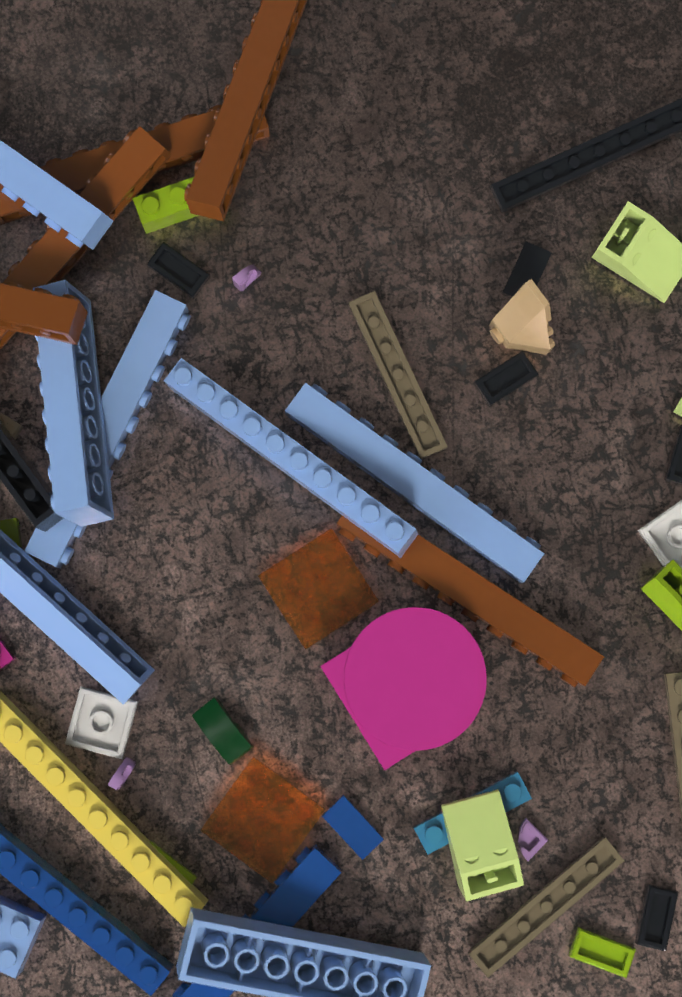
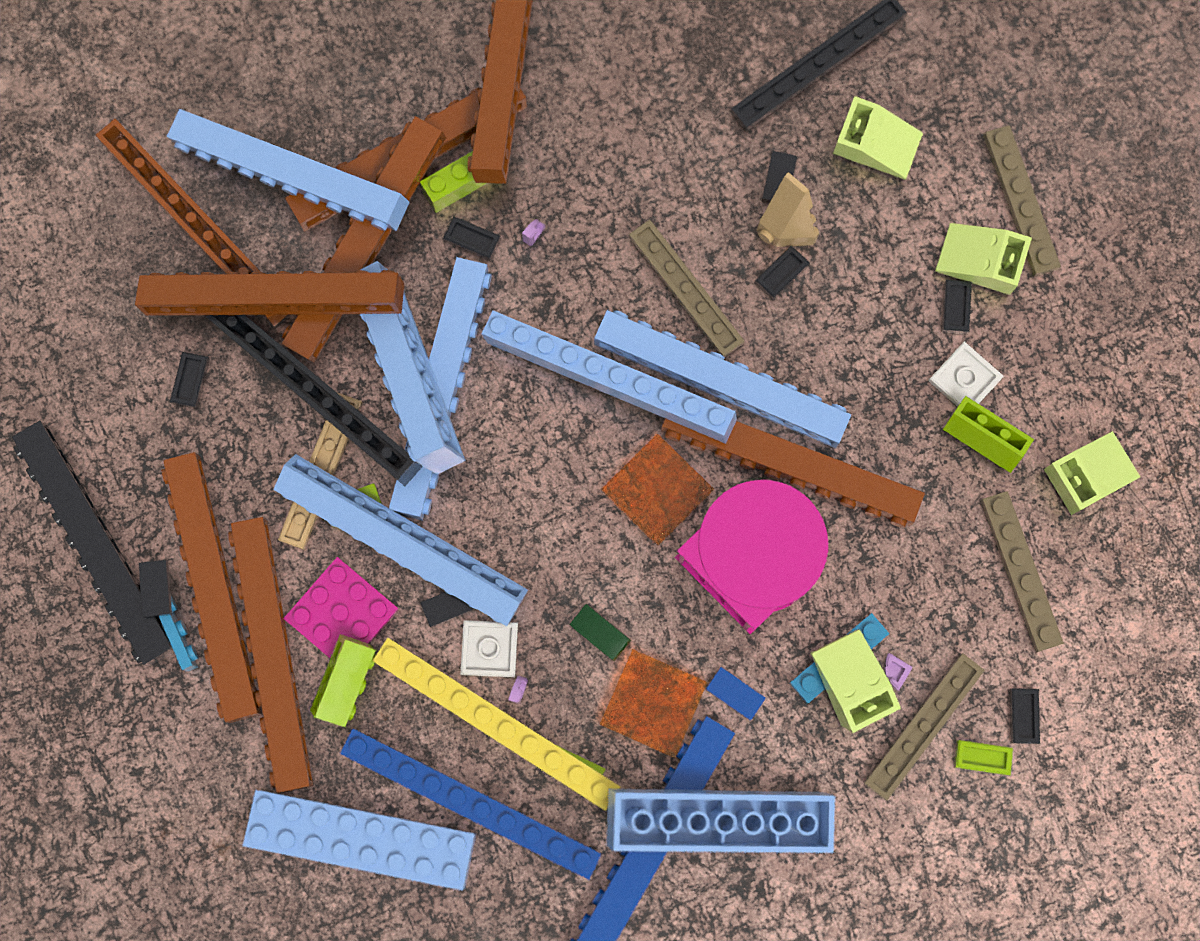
camera: 10 degrees left, 5 degrees down
none -> black tile [420,592,476,628]

